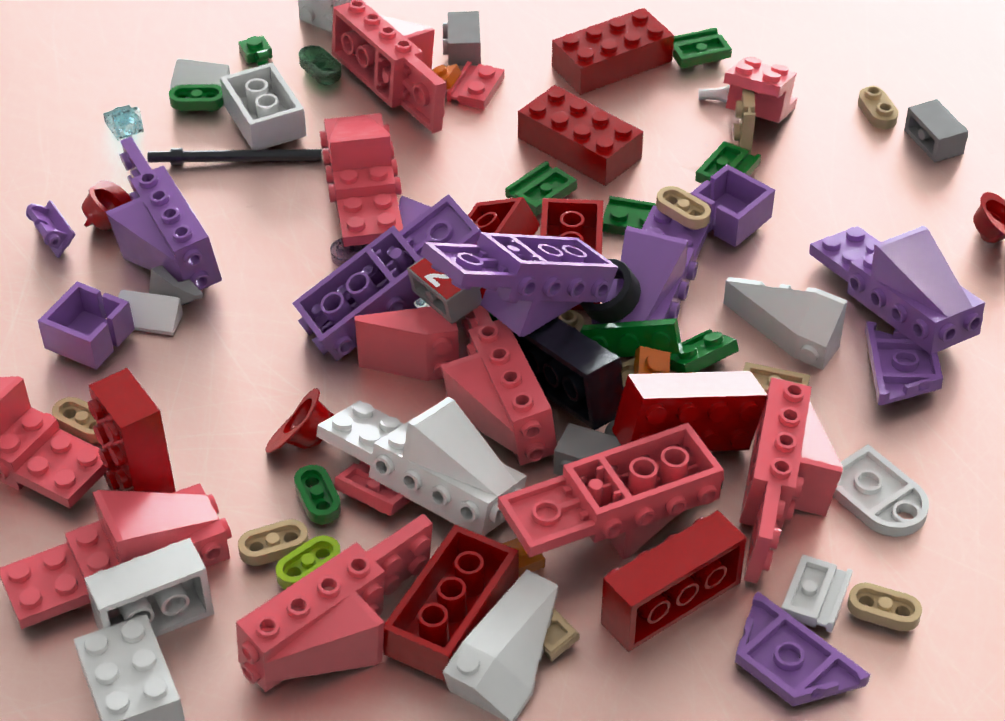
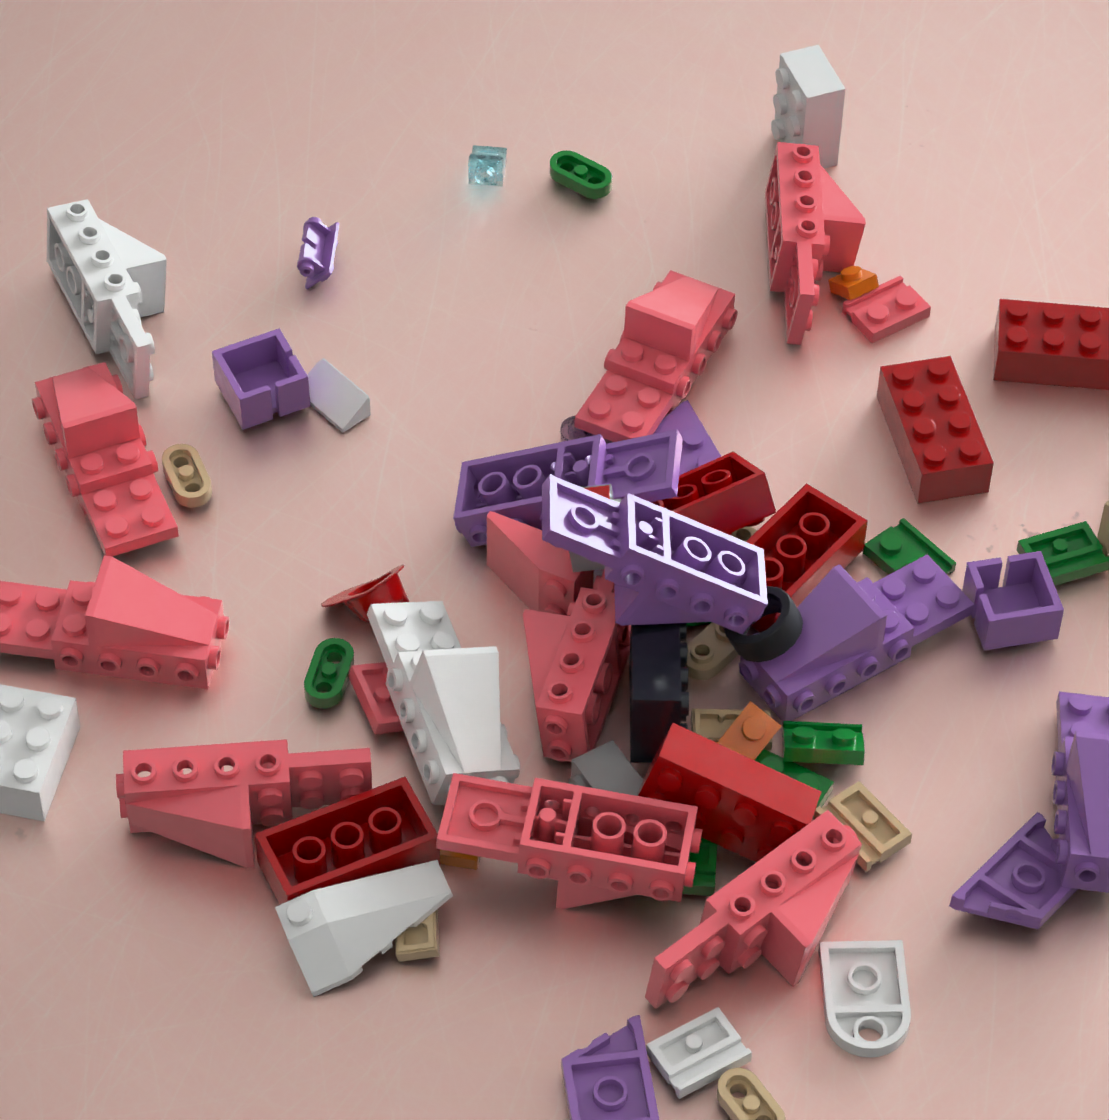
camera: 35 degrees right, 5 degrees up
red piece [81,180,132,231] -> none
white brick [84,538,214,637] -> none
red brick [87,368,176,493] -> none
medium lavender wedge [106,136,222,290] -> none
black bar [147,148,322,165] -> none
light grey slope [149,266,203,305] -> none
white slope [170,58,231,90] -> none
white brick [220,62,307,150] -> none
green plate [238,35,273,66] -> none
tan plate [238,519,309,566] -> none
lime plate [276,535,341,589] -> none
clear green plate [298,45,342,85] -> none
light grey brick [442,11,481,66] -> none
green plate [505,161,577,216] -> none
green plate [580,318,682,357] -> none
red brick [601,510,747,652] -> none
tan plate [656,186,711,230] -> none
white wedge [723,277,847,370] -> none

